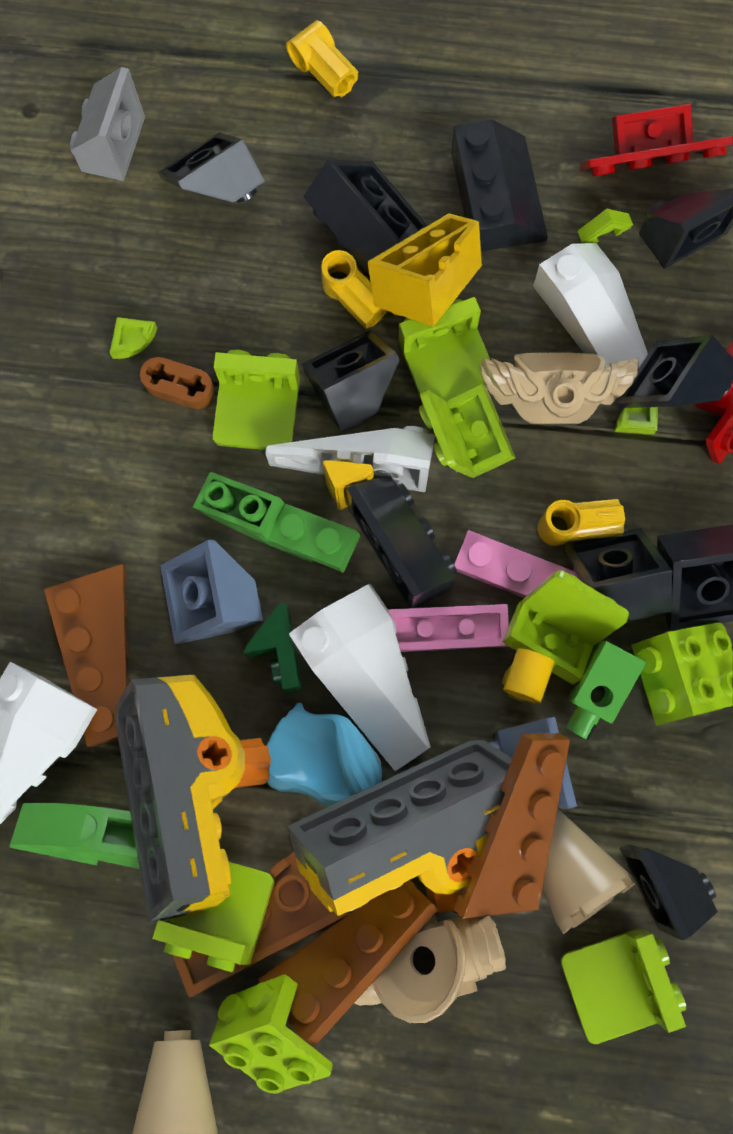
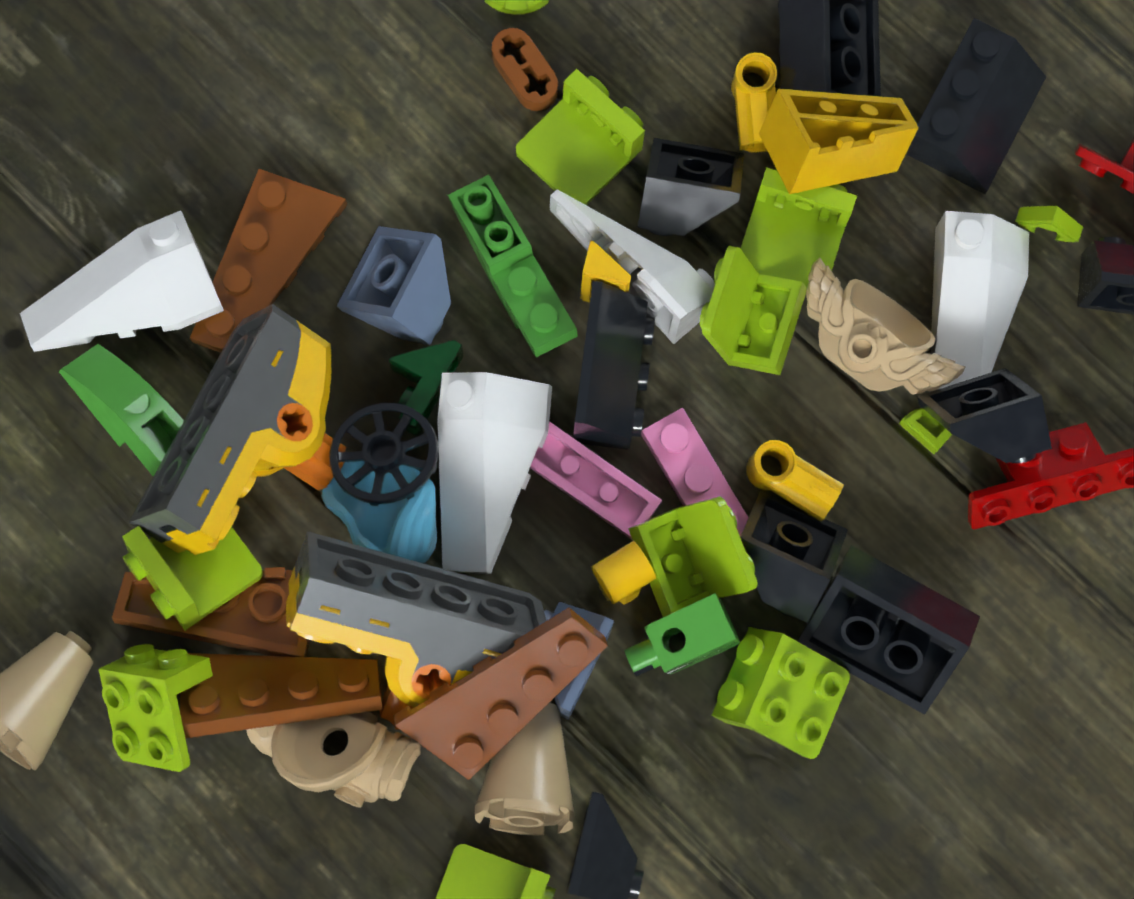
camera: 30 degrees right, 0 degrees up
none -> black wheel [329,403,438,506]

